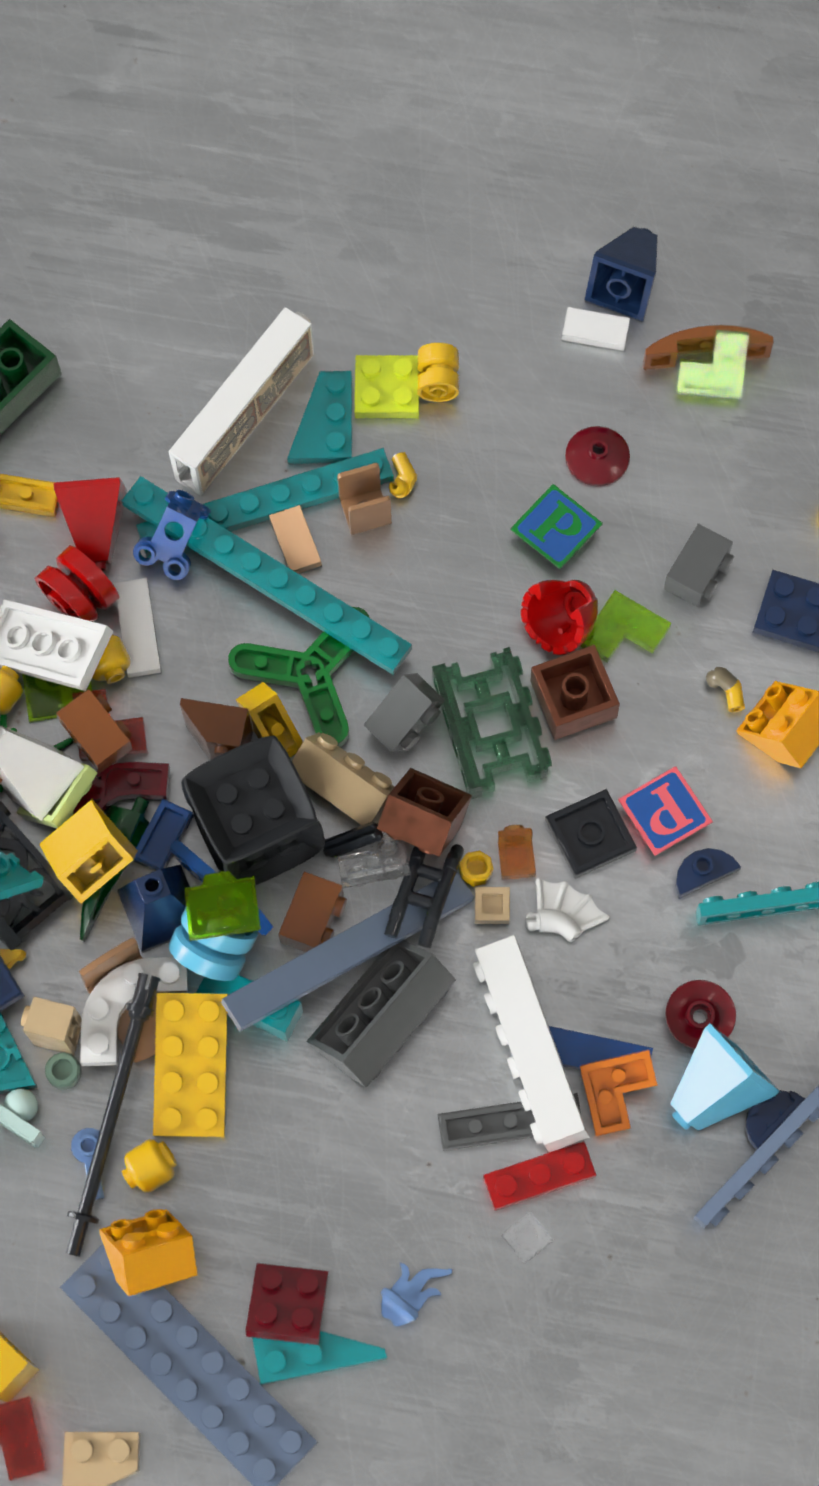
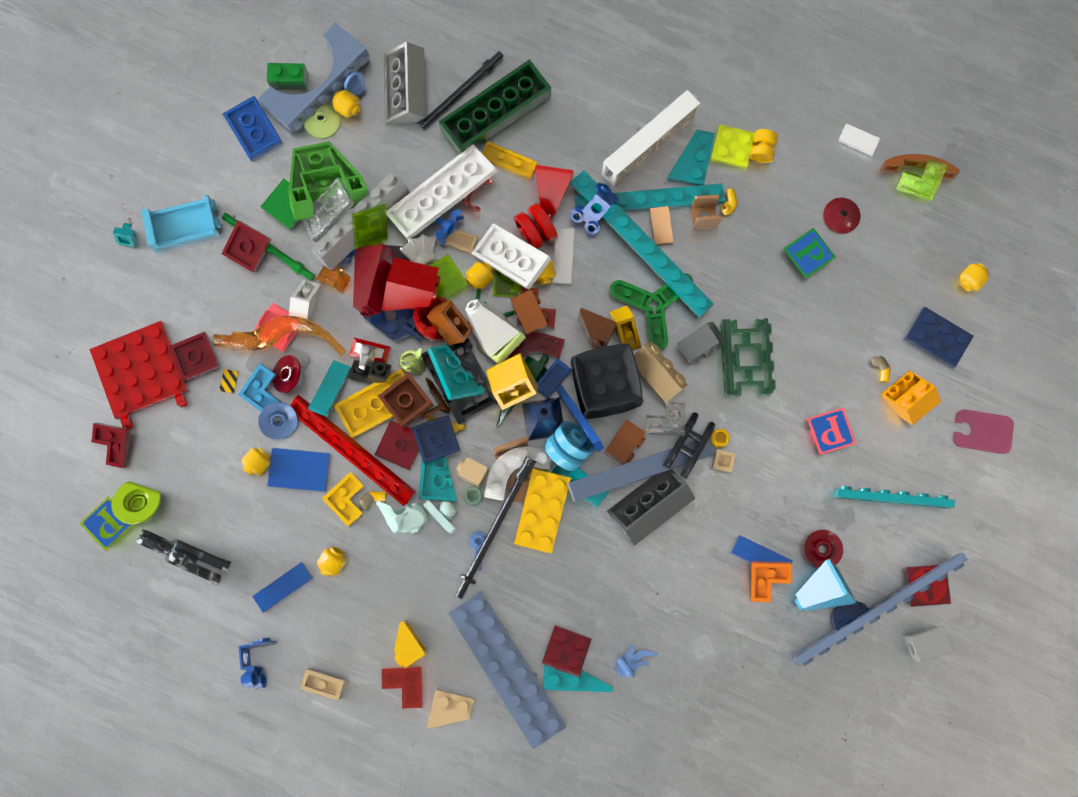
camera: 10 degrees right, 10 degrees up
light orange slope [99,1209,198,1296] -> none
yellow head [122,1139,178,1193] -> none
clear neon green piece [185,871,261,941] -> none
black axle [323,822,383,858] -> none
copper brick [377,768,472,857] -> none
dark grey tile [437,1093,582,1151] -> none
white brick [473,935,589,1152] -> none
red plate [483,1141,596,1211] -> none
clear orange bracket [497,825,536,880] -> none
red hair [521,580,598,655] -> none
white arm [526,878,610,943] -> none
copper brick [530,645,620,740] -> none
black tile [545,789,637,879] -> none
clear neon green plate [580,590,671,663] -> none
dark blue slope [584,227,657,321] -> none
dark grey brick [664,523,734,607] -> none
dark blue plate [675,848,741,898] -> none

